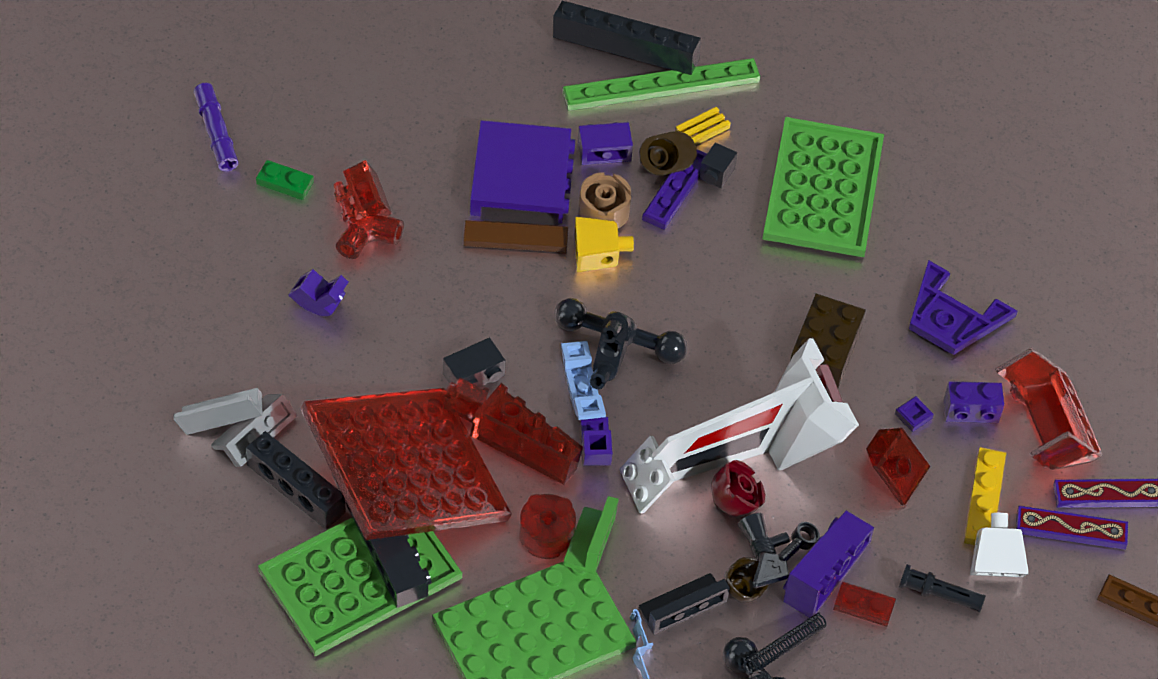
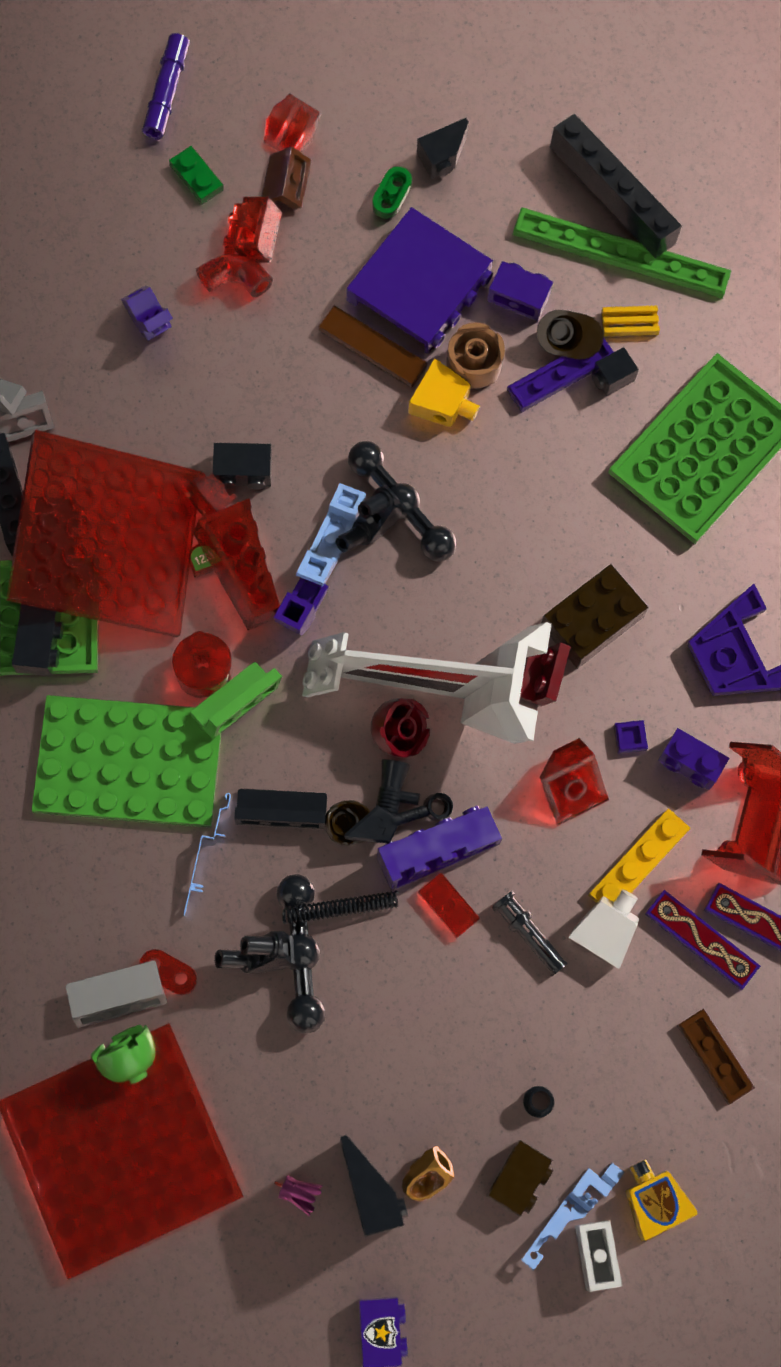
camera: 30 degrees right, 20 degrees up
none -> tile [188,543,222,578]
none -> reddish brown panel [261,147,311,210]
none -> clear red slope [264,93,322,153]
none -> green plate [373,167,412,219]
none -> black slope [417,118,469,179]

